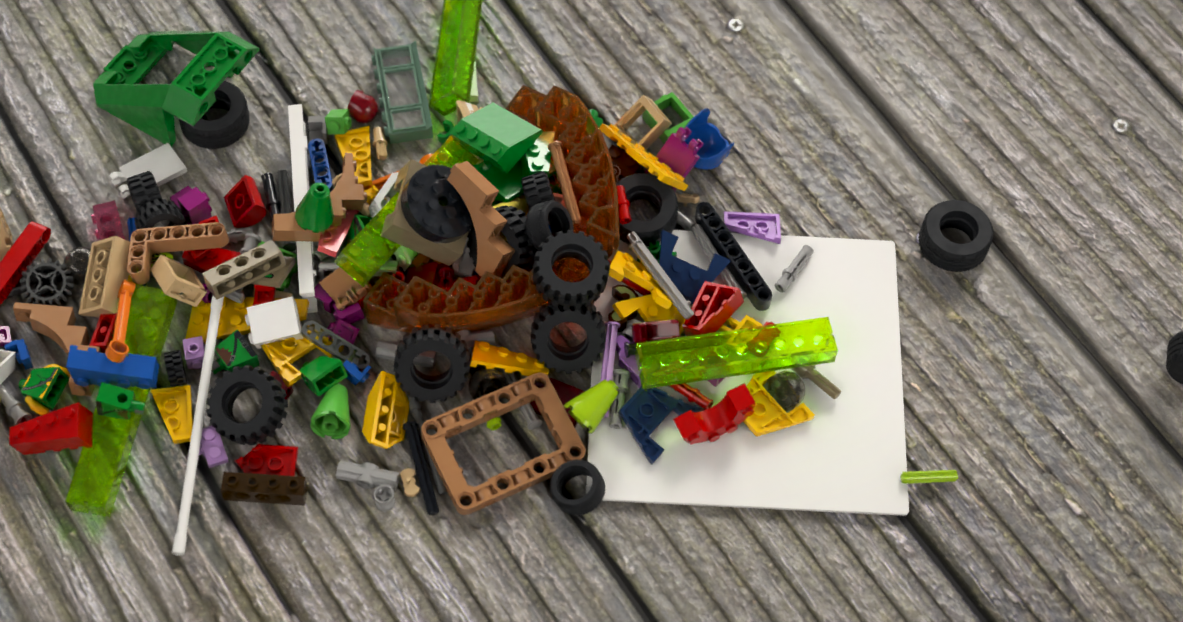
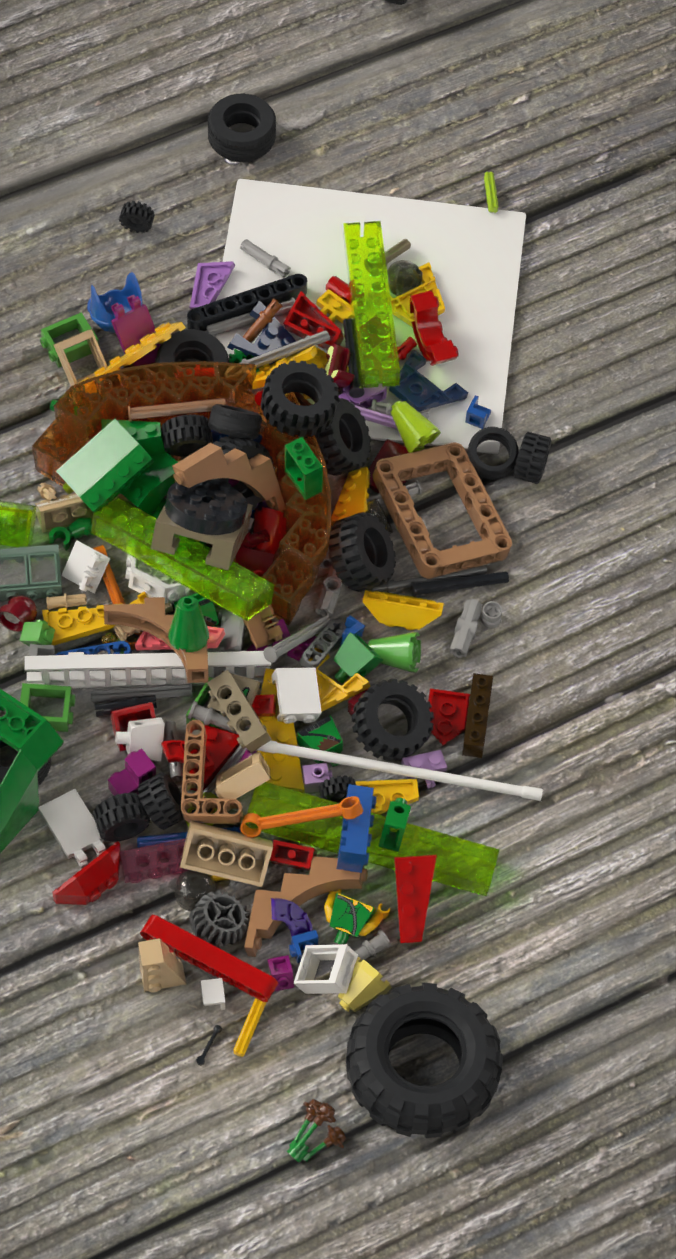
camera: 85 degrees left, 0 degrees up
tan piece [400,468,421,497] -> none
none -> bright green window [20,683,76,732]
none -> red wedge [53,841,121,905]
none -> white hinge [61,540,110,594]
none -> white torso [115,718,165,761]
none -> black tyre [119,201,155,233]
none -> dark orange pin [243,298,283,343]
none -> light grey axle [263,615,332,663]
none -> dark purple tile [271,898,313,937]
none -> green window [285,437,323,500]
none -> blue panel [465,395,491,429]
none -> black tyre [514,431,551,484]

